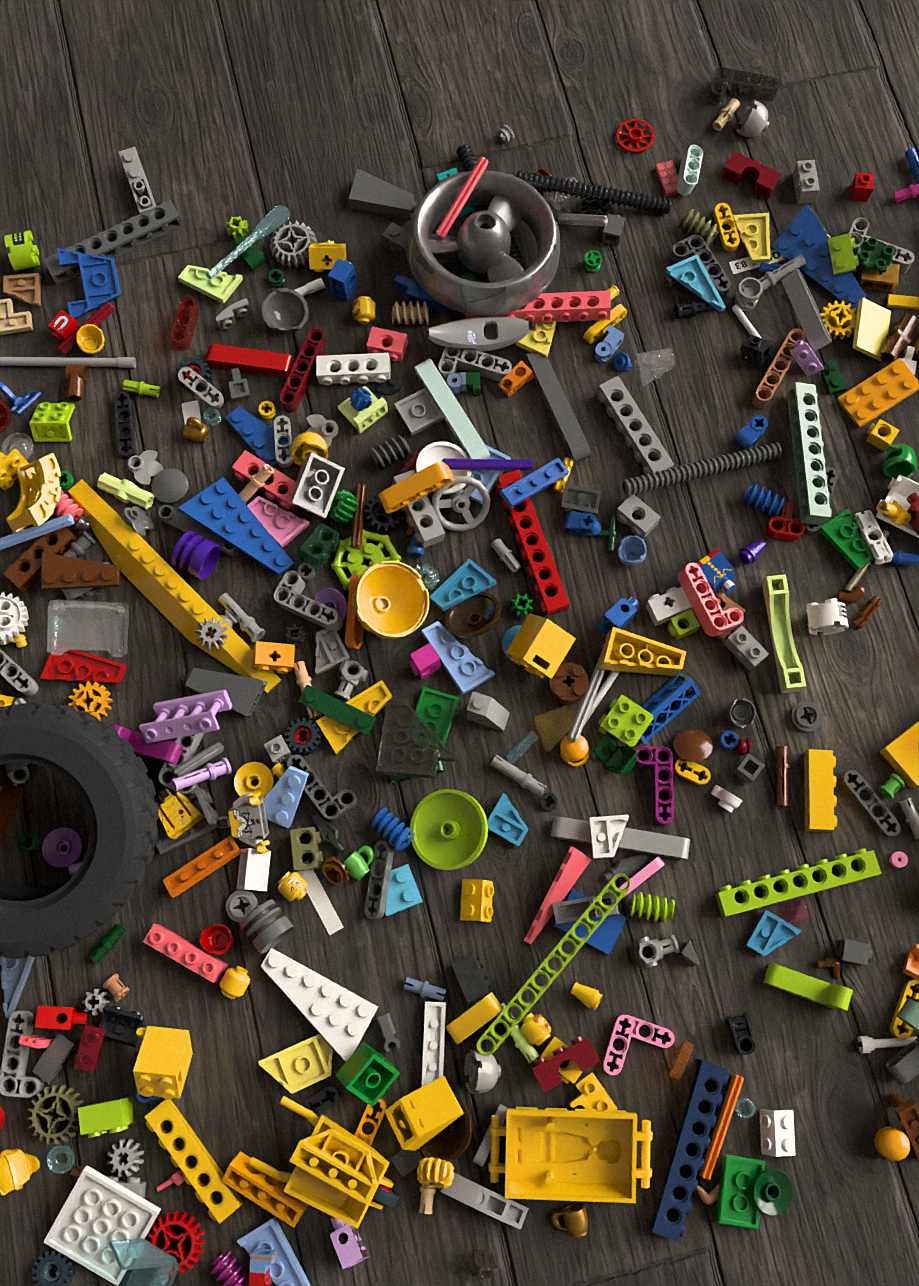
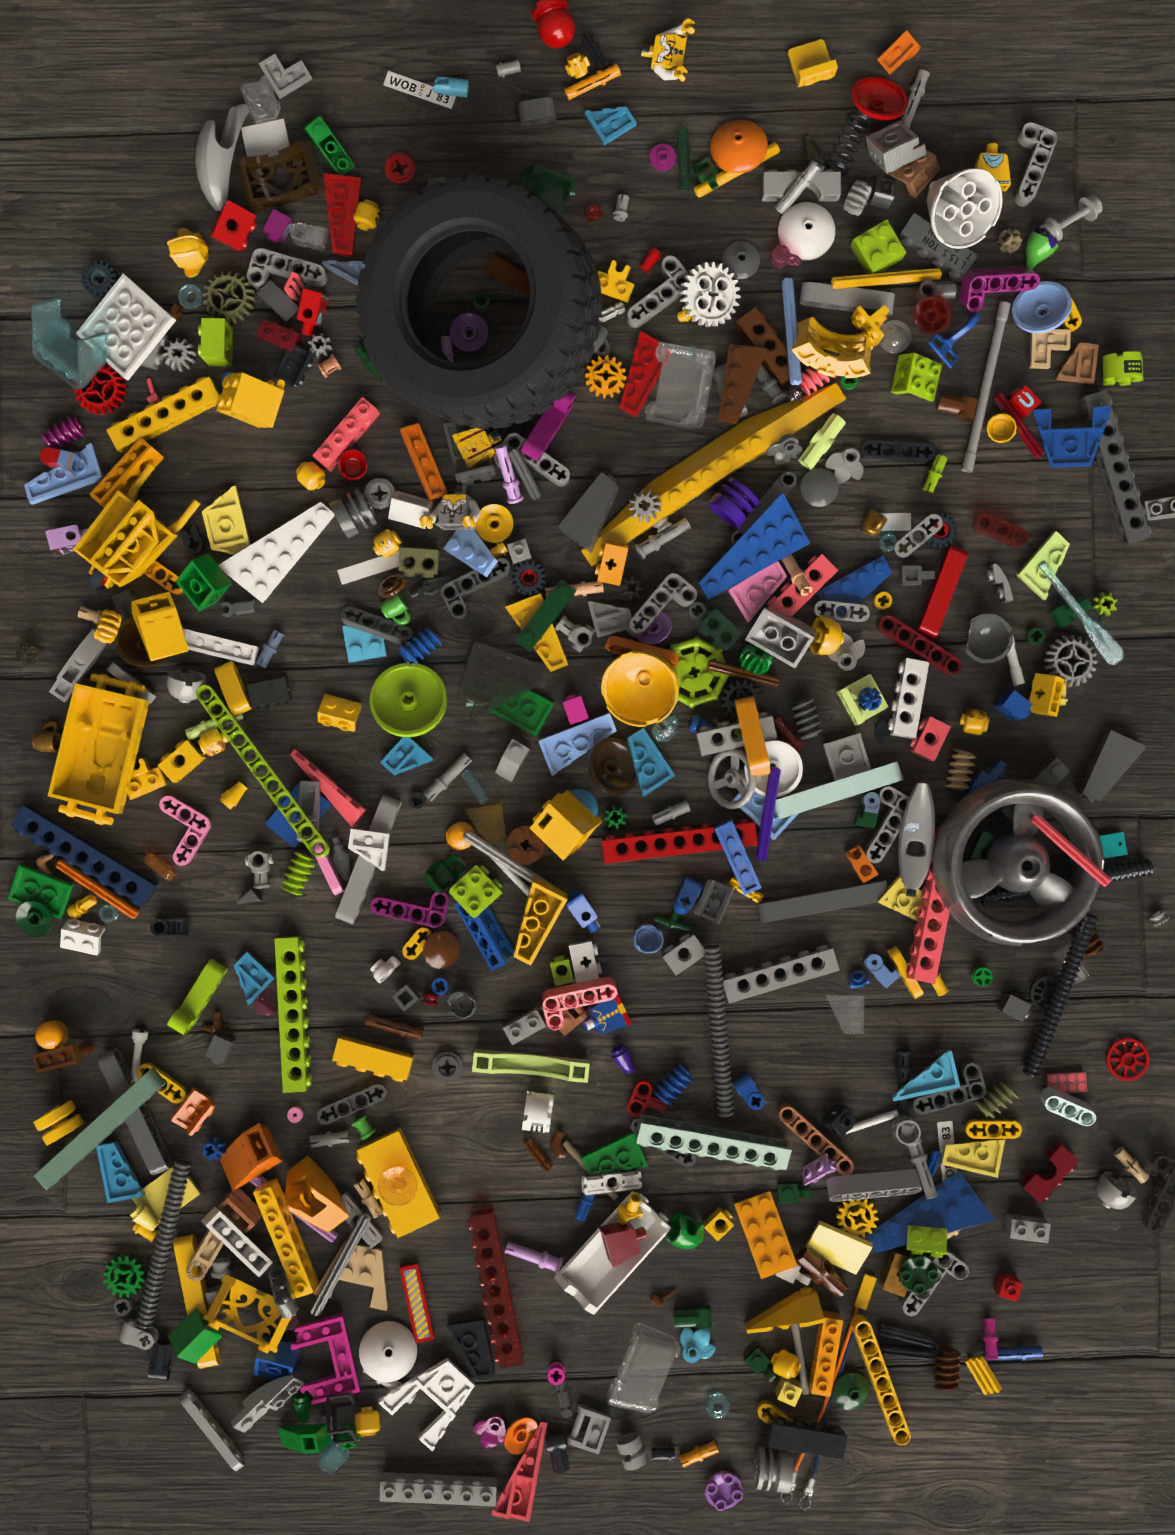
camera: 95 degrees right, 15 degrees up
lavender fence [139,689,232,743] -> none
dark red arch [532,1036,600,1093] -> none
light grey axle [558,213,608,227] -> none
none -> yellow axle [67,894,97,919]

